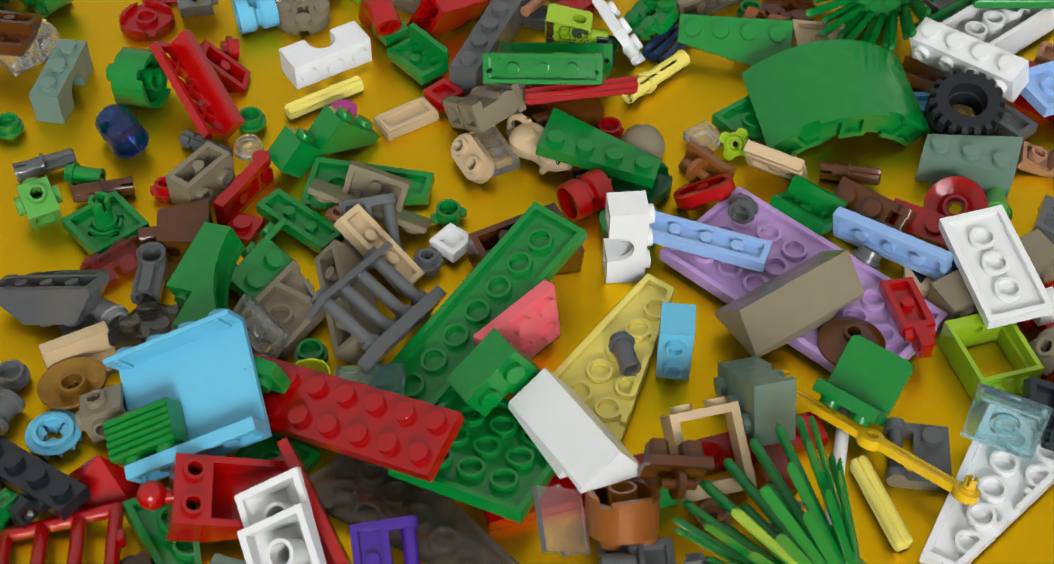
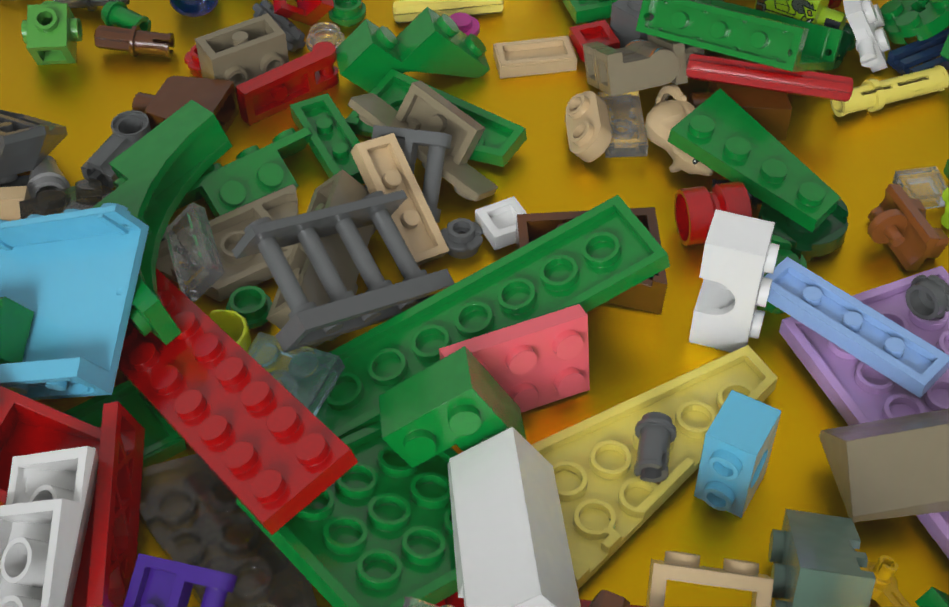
camera: 25 degrees right, 0 degrees up
green plate [61,190,150,262] -> none
clear red hinge [80,235,138,285] -> none
red plate [226,211,265,247] -> none
green plate [431,199,467,227] -> none
red plate [596,117,624,139] -> none
dark tan hair [621,124,665,159] -> none
red plate [673,173,736,211] -> none

